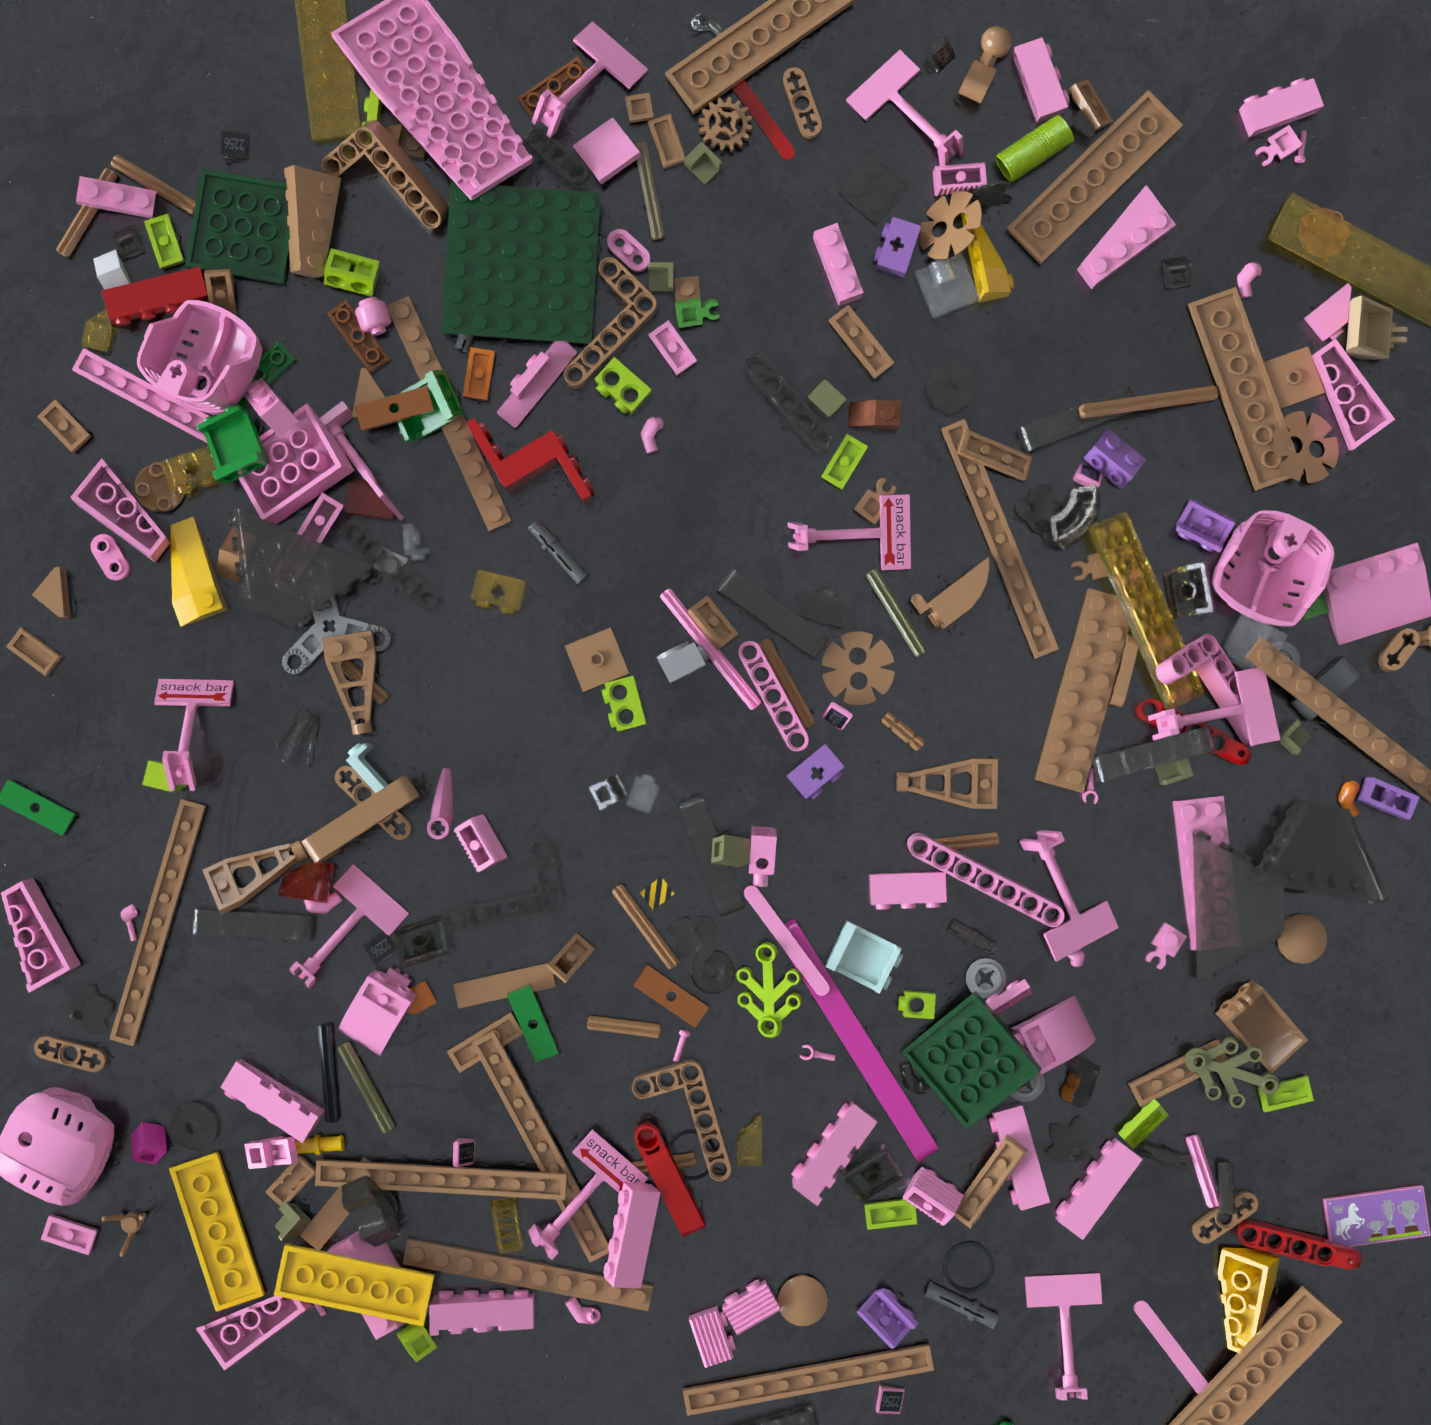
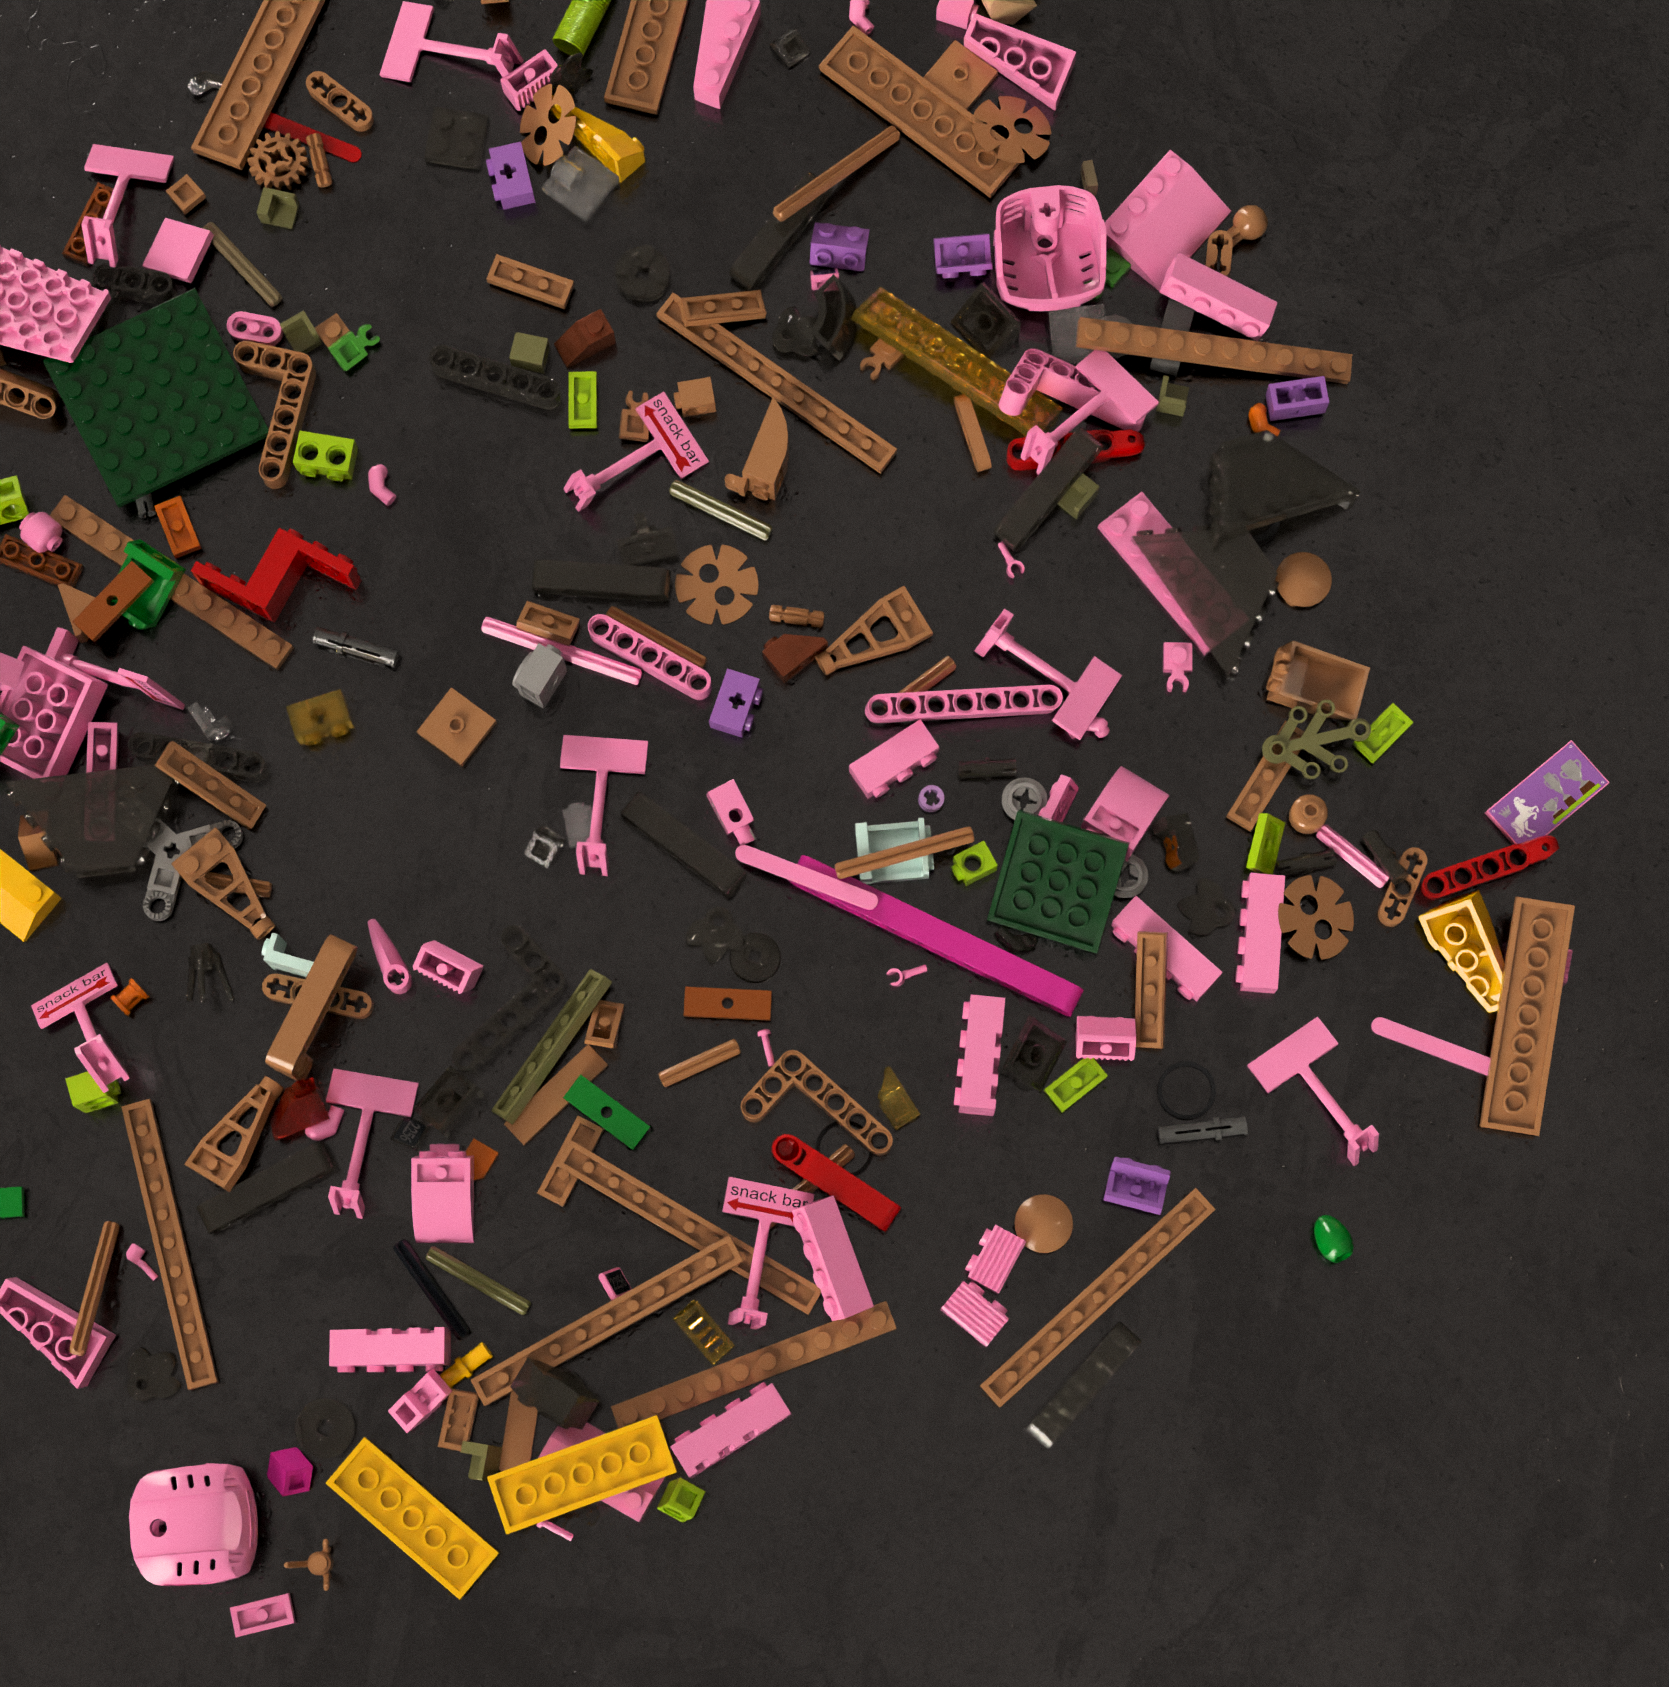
camera: 25 degrees left, 10 degrees down
medium nougat beam [34,1035,108,1072] -> none
bright pink wedge [196,1296,313,1370] -> none
clear red slope [343,479,396,521] -> none
bright pink bracket [497,342,577,428] -> none
bright pink arm [565,1297,601,1324] -> none
lime brick [601,676,647,732] -> none
medium nougat axle [612,884,679,970] -> none
sticker [640,877,675,910] -> none
medium nougat tile [647,113,686,169] -> none
bright pink plate [648,320,697,376] -> none
olive panel [711,835,751,867] -> none
lime plant [736,942,802,1038] -> none
bright pink brick [813,223,864,307] -> none
slope [822,702,853,730] -> none
slope [876,1384,905,1414] -> none
medium nougat plate [1034,588,1136,793] -> none
none -> medium nougat axle [69,1221,119,1356]
none -> orange bush [110,978,149,1016]
none -> medium nougat plate [155,741,266,829]
none -> medium nougat axle [306,133,332,188]
none -> olive tile [491,969,612,1125]
none -> bright pink piece [560,735,648,876]
none -> medium nougat brick [673,377,716,418]
none -> copper slope [762,634,828,684]
none -> medium nougat axle [835,826,974,879]
none -> lavender bush [918,785,945,813]
none -> dark tan tile [1080,160,1098,196]
none -> bright pink brick [1160,253,1277,341]
none -> medium nougat piece [1278,875,1354,960]
none -> medium nougat head [1289,794,1328,834]

